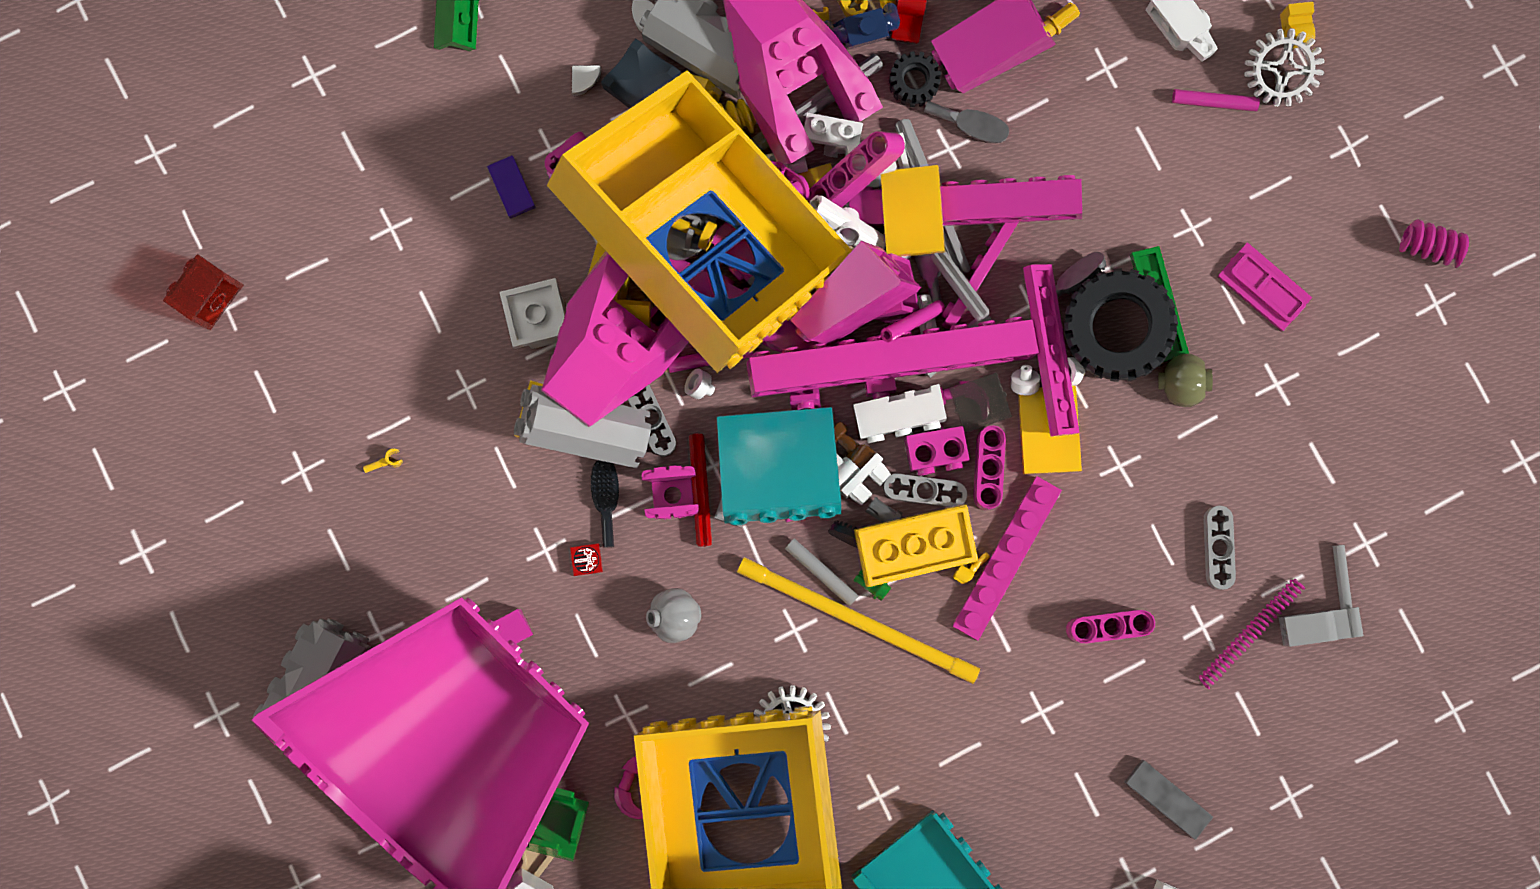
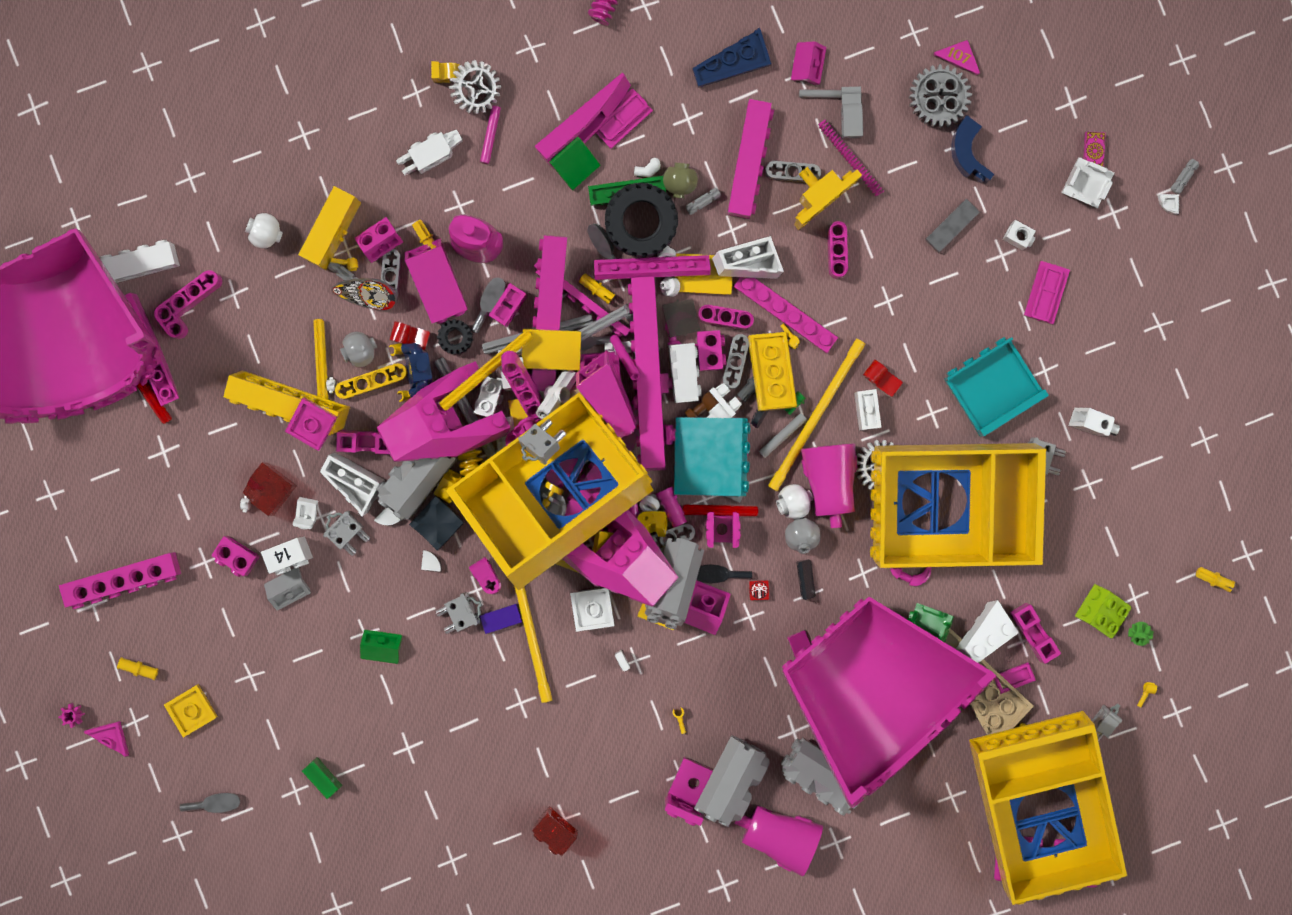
camera: 95 degrees left, 5 degrees up
none -> light grey piece [436,592,482,634]
none -> yellow axle [439,330,534,411]
none -> dark pink torso [449,214,503,263]
none -> dark pink brick [489,283,527,328]
none -> yellow piece [515,587,553,703]
none -> light grey piece [518,419,566,465]
none -> dark pink slope [535,72,631,170]
none -> green tile [549,136,601,191]
none -> yellow axle [579,274,616,304]
none -> white tile [615,650,630,672]
none -> white arm [634,158,661,177]
none -> yellow leg [637,511,668,537]
none -> dark pink axle [655,486,687,528]
none -> dark pink bracket [665,757,713,826]
none -> dark pink slope [684,580,731,635]
none -> light grey axle [686,188,721,215]
none -> dark blue wing [692,28,771,88]
none -> light grey brick [694,735,769,827]
none -> white wedge [712,236,784,279]
none -> dark pink brick [727,99,774,219]
none -> dark pink torso [734,805,823,877]
none -> white plant [776,484,813,519]
none -> dark pink panel [791,41,826,85]
none -> yellow brick [794,167,862,230]
none -> black slope [796,559,816,600]
none -> dark pink torso [801,443,858,528]
none -> white panel [854,389,881,431]
none -> red panel [863,359,903,397]
none -> light grey gear [909,64,972,128]
none -> dark pink tile [934,40,980,75]
none -> dark blue arch [951,115,994,183]

